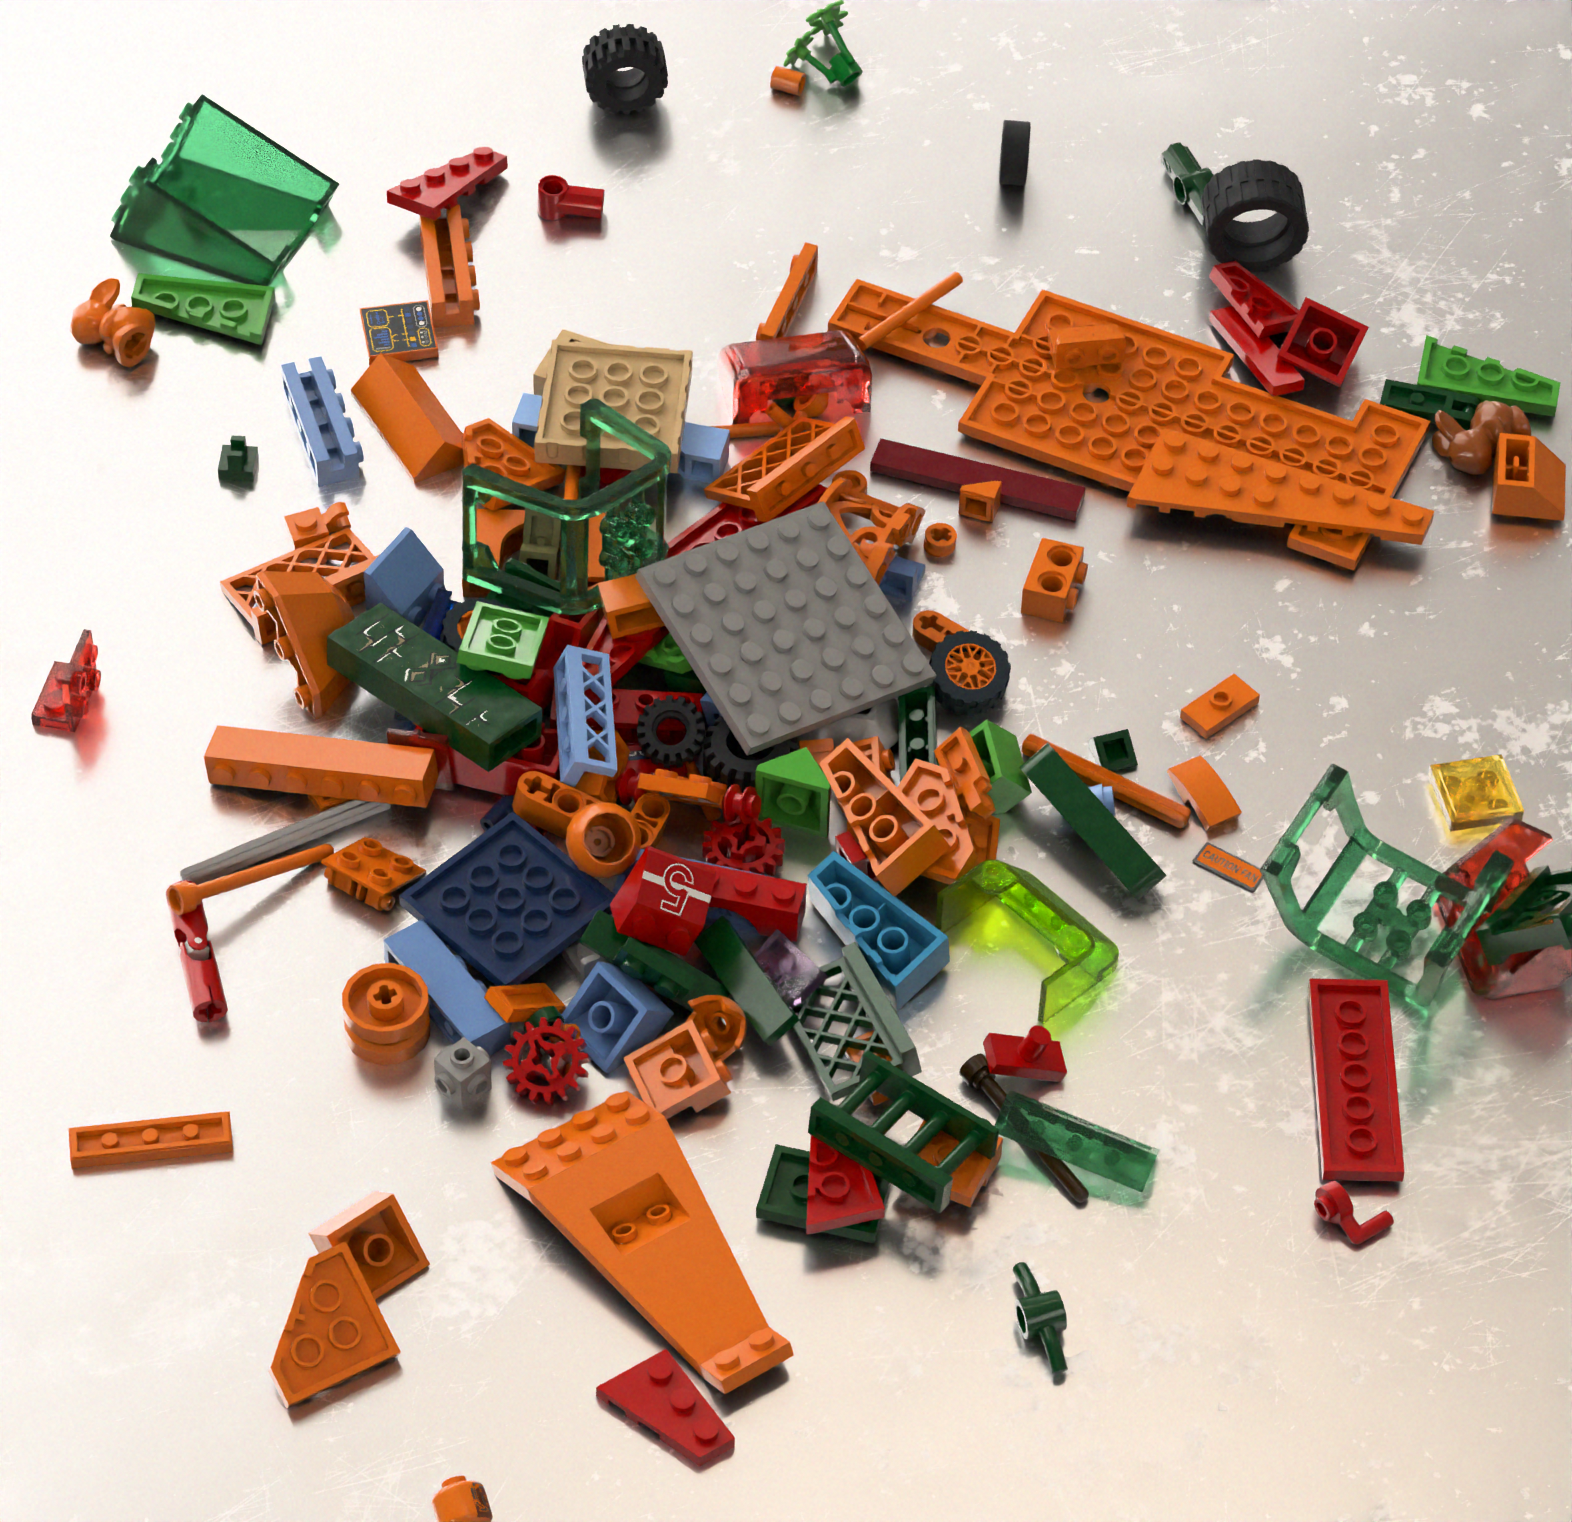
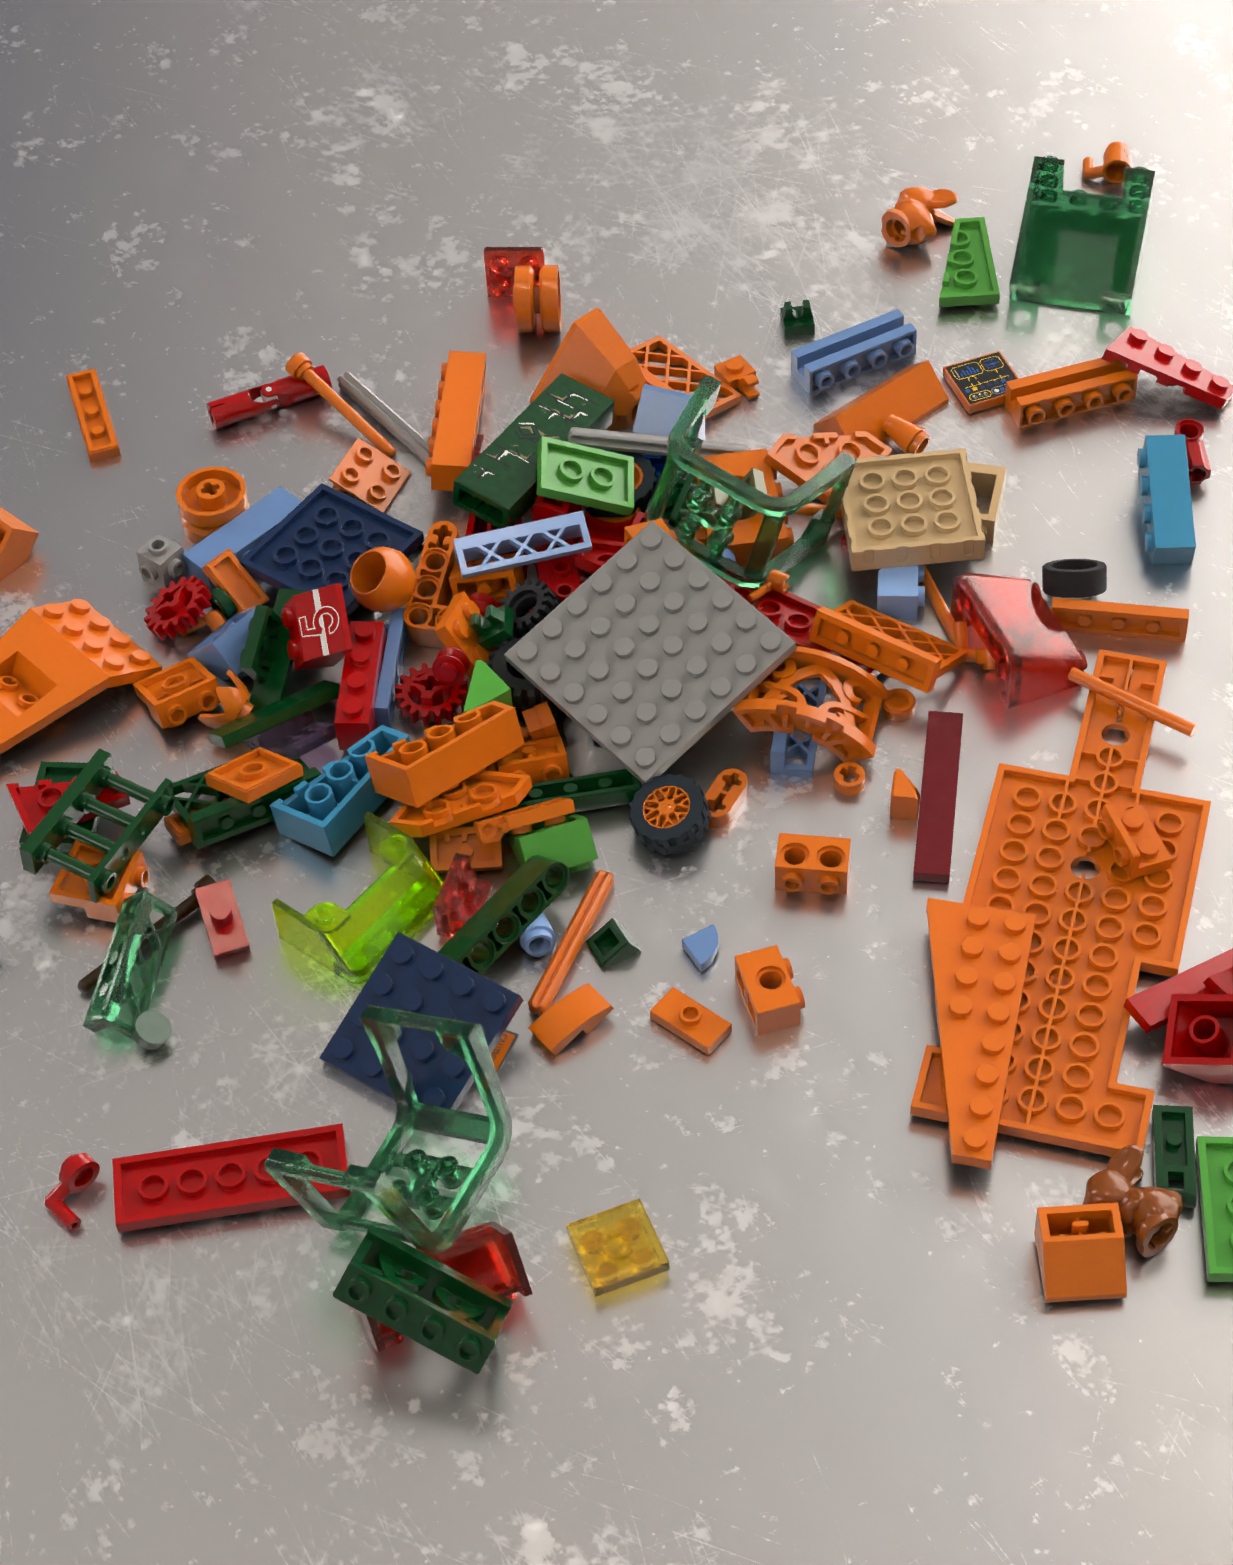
camera: 85 degrees right, 0 degrees up
none -> tile [132,1011,172,1050]
none -> orange tile [205,747,304,804]
none -> dark blue plate [319,932,523,1129]
none -> clear red bracket [433,853,493,938]
none -> dark green tile [470,604,514,650]
none -> orange wheel [513,265,561,333]
none -> light grey axle [567,427,750,458]
none -> medium blue tile [682,924,718,972]
none -> orange brick [735,945,805,1036]
none -> orange hand [747,569,790,603]
none -> orange cone [882,414,930,454]
none -> black tyre [1042,559,1107,598]
none -> orange piece [1082,141,1132,184]
none -> dark azure wedge [1137,434,1196,565]

